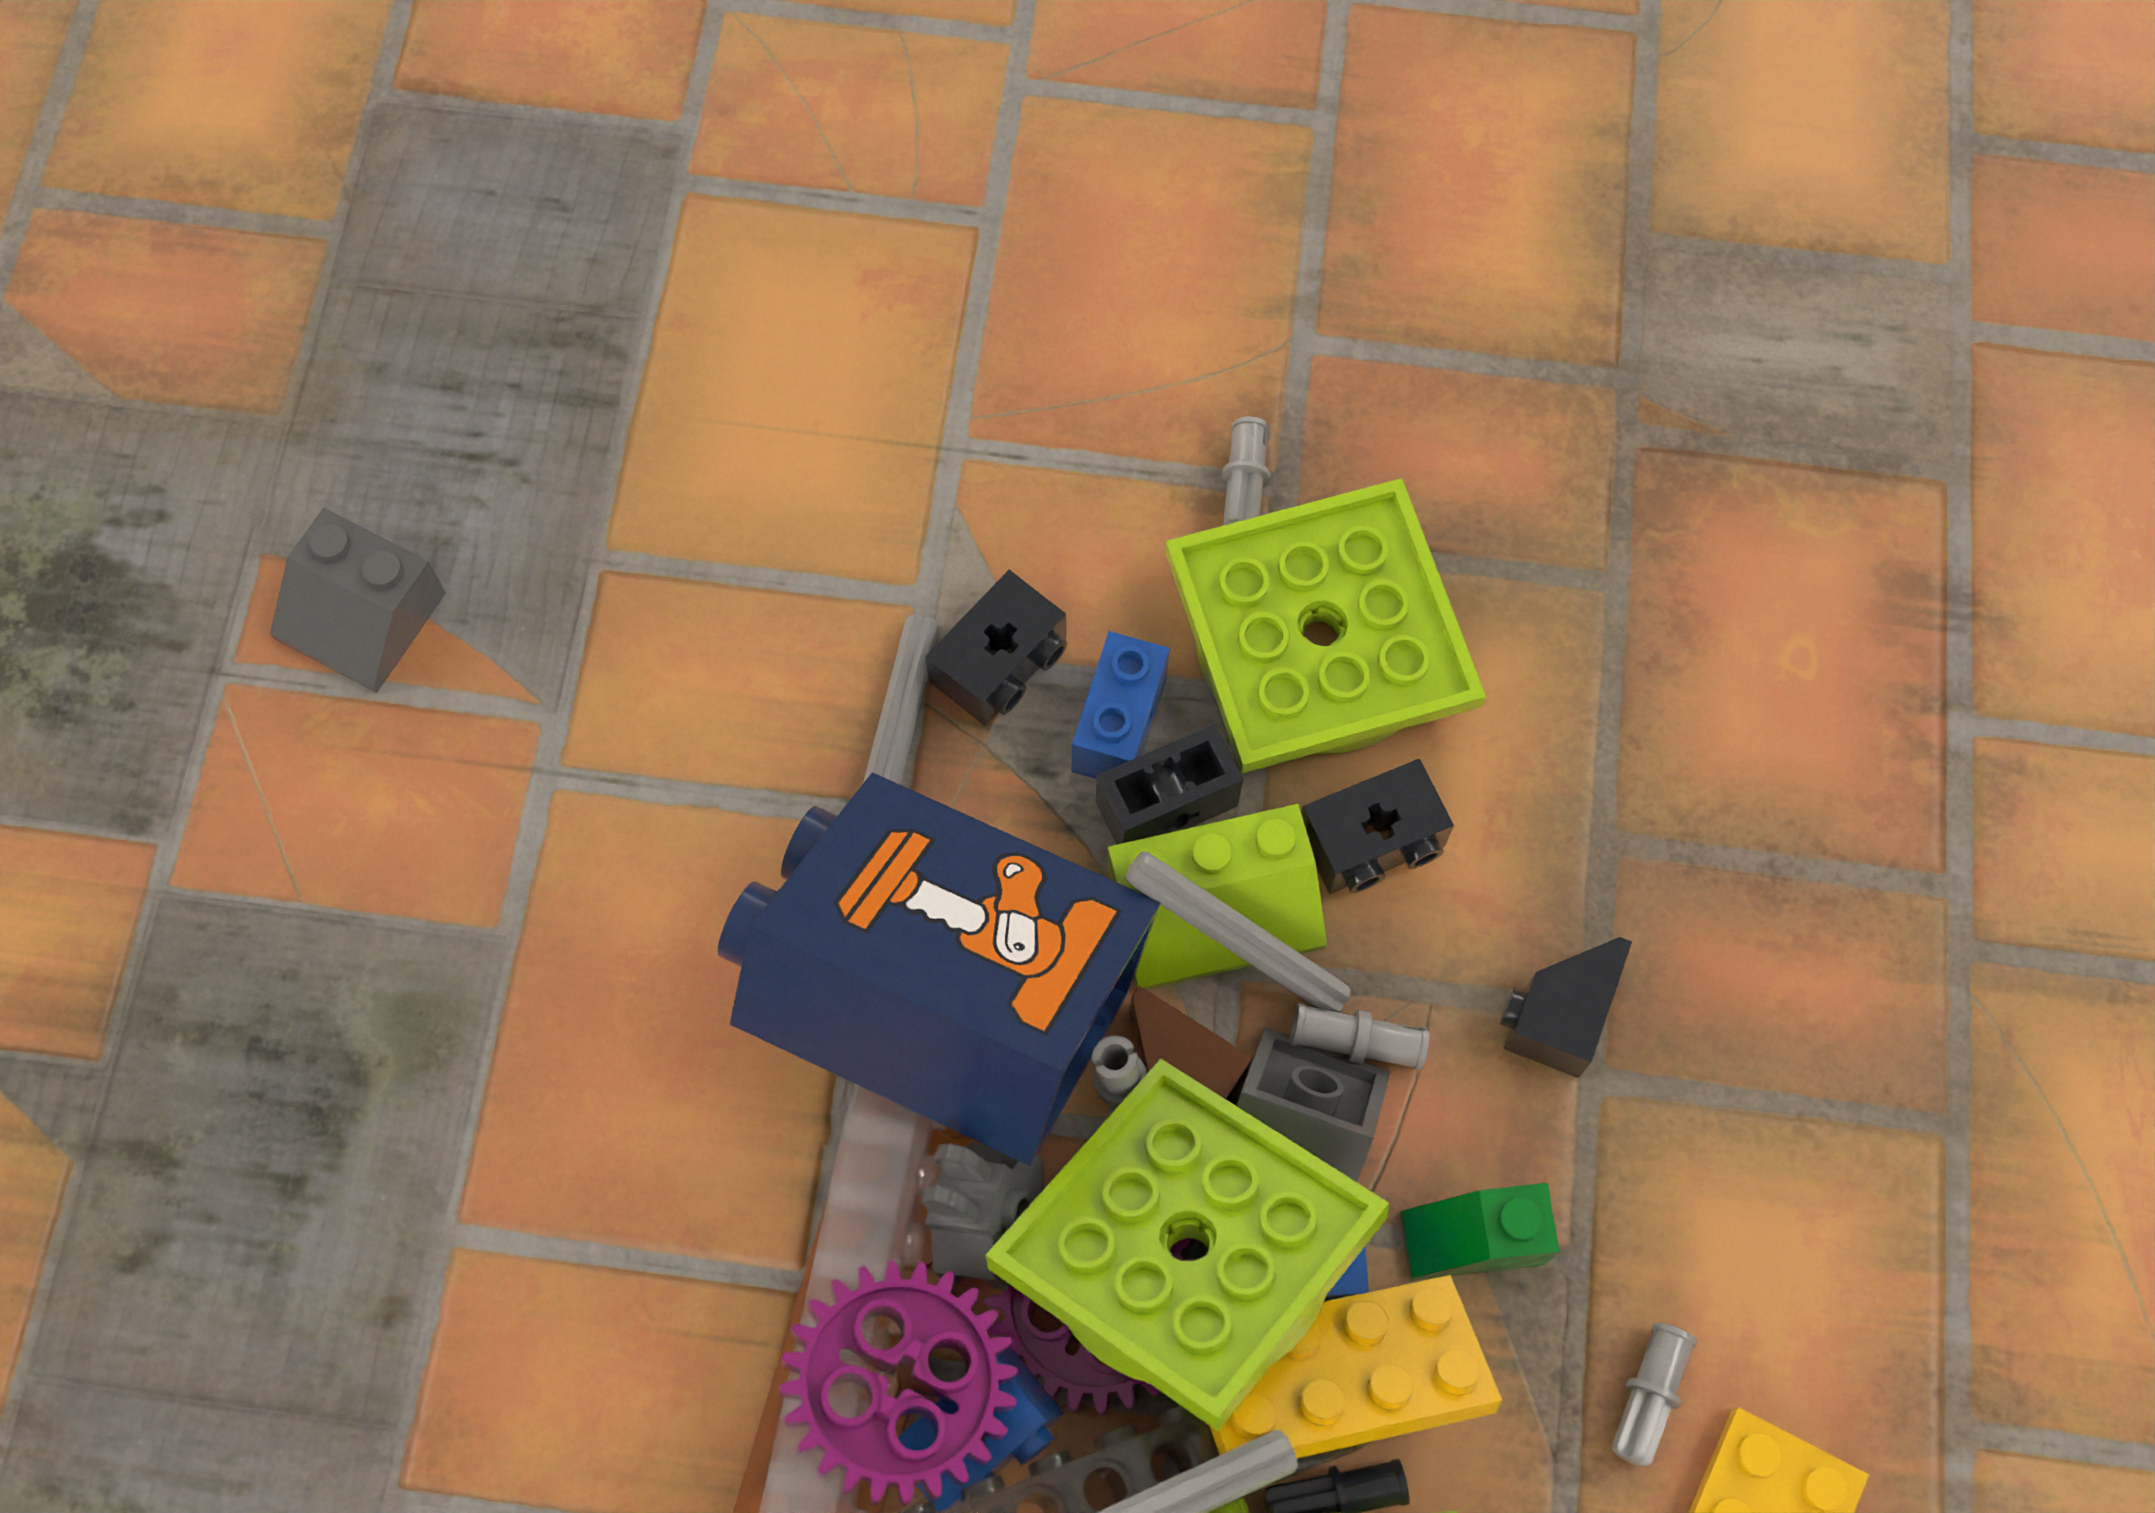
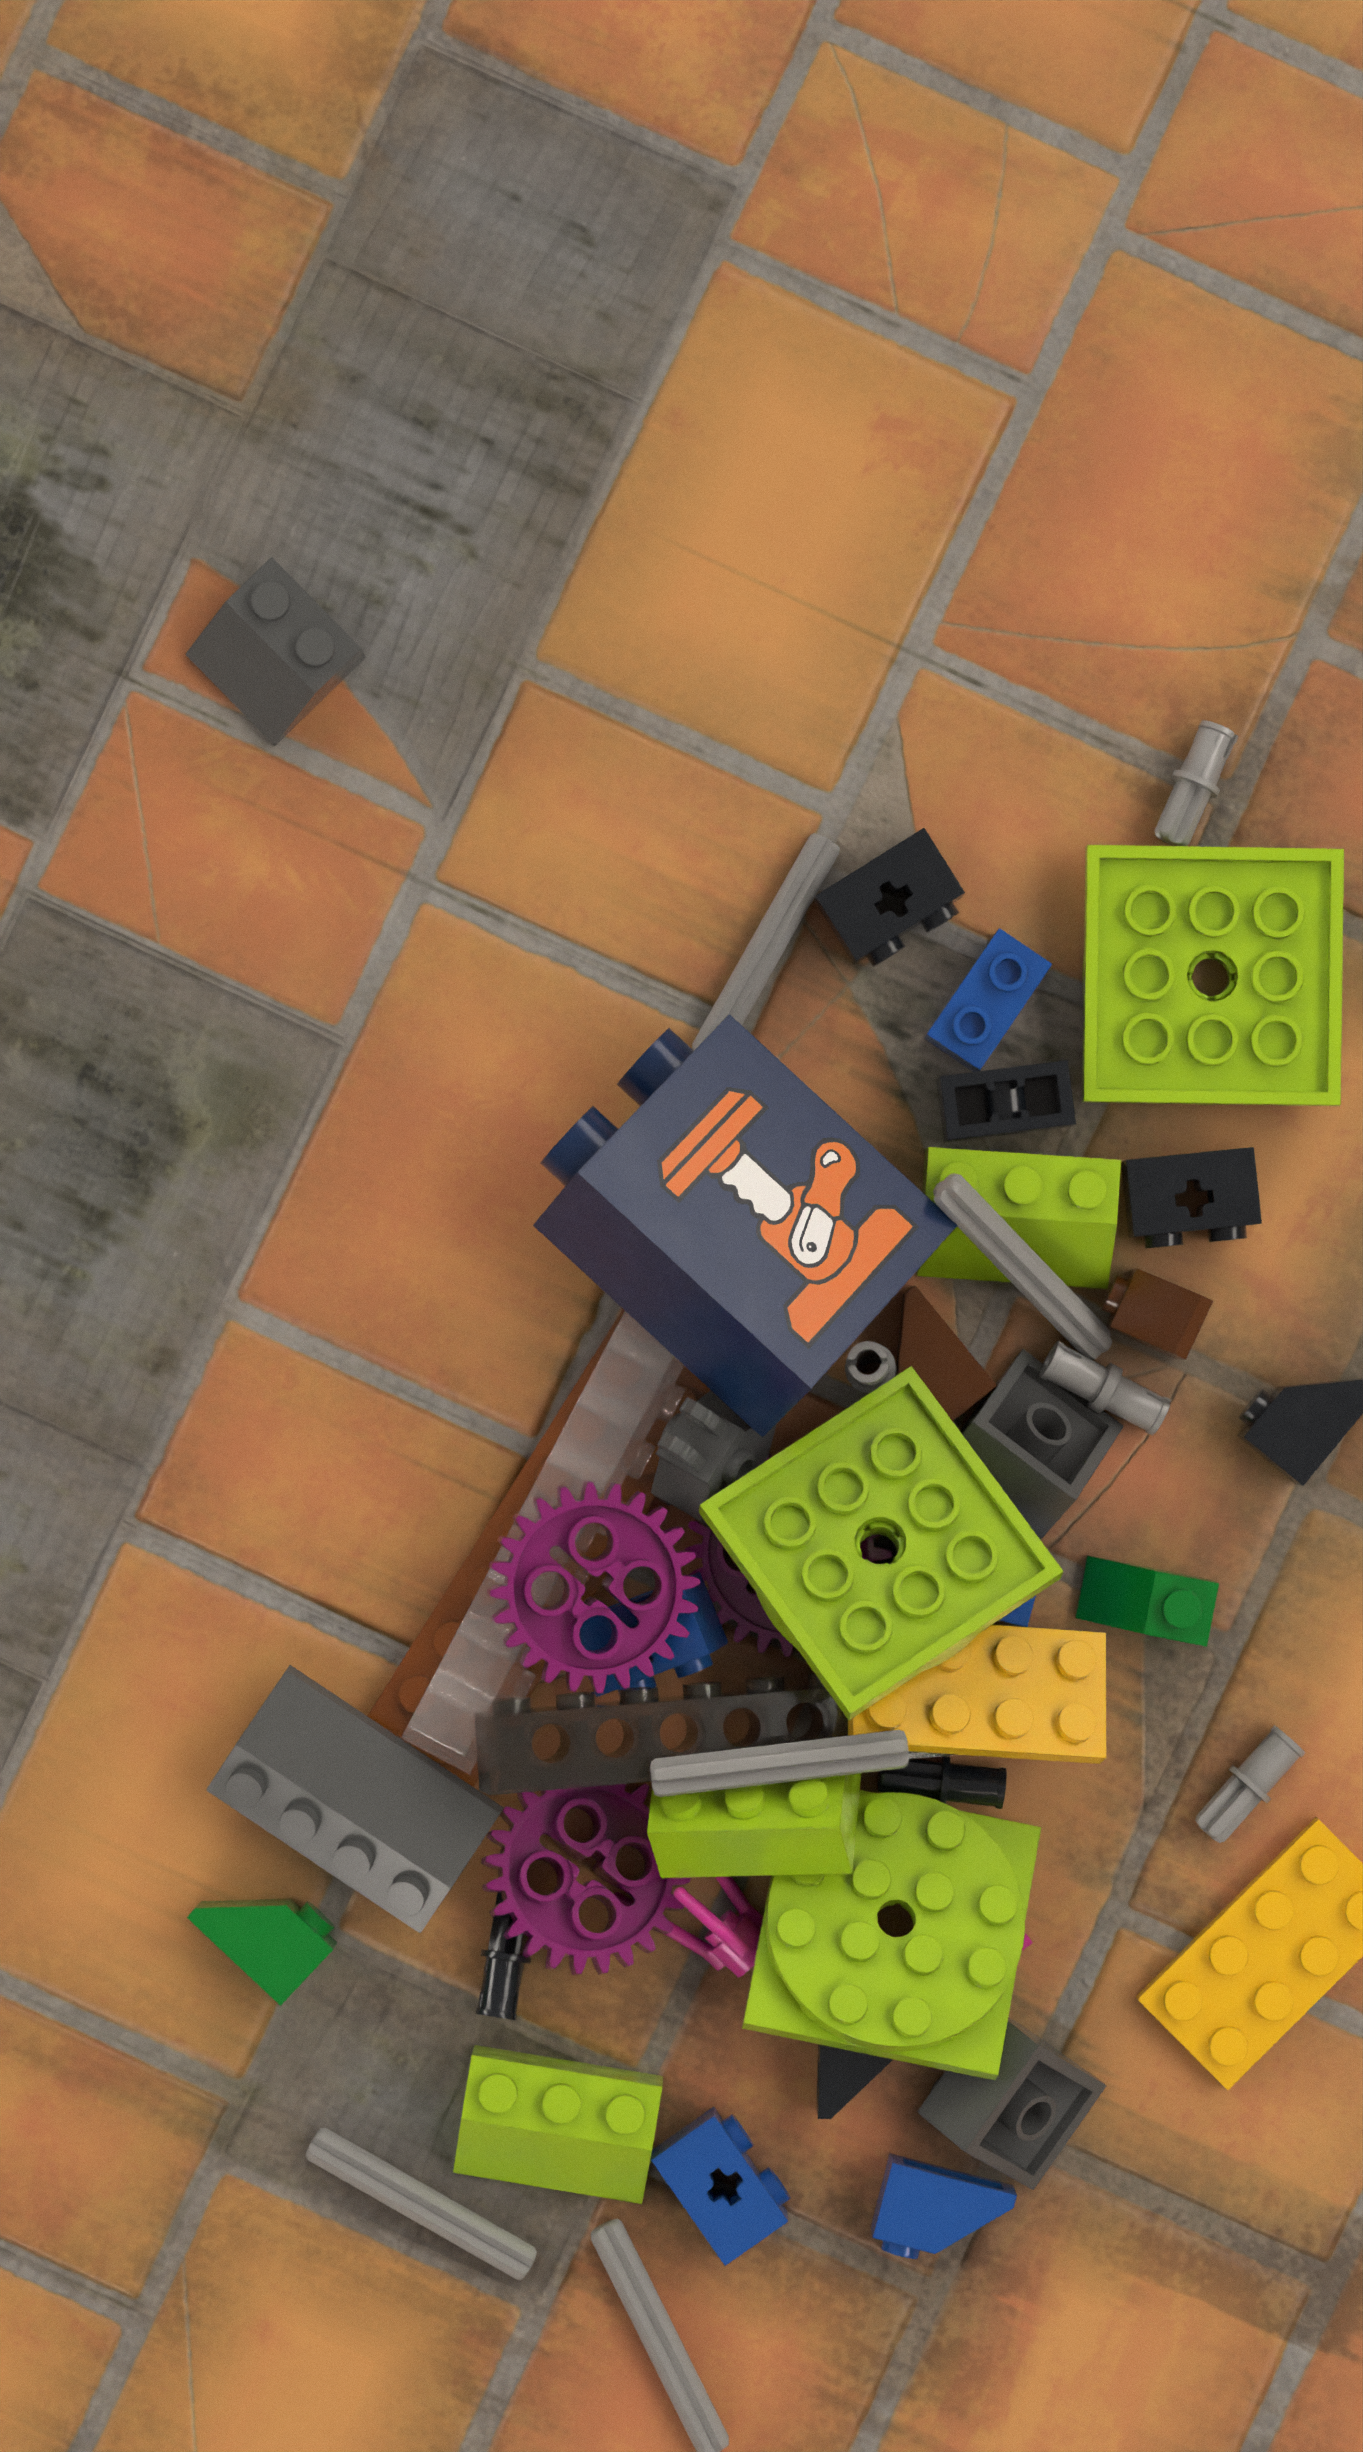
camera: 15 degrees right, 20 degrees up
none -> reddish brown slope [1101,1269,1213,1360]

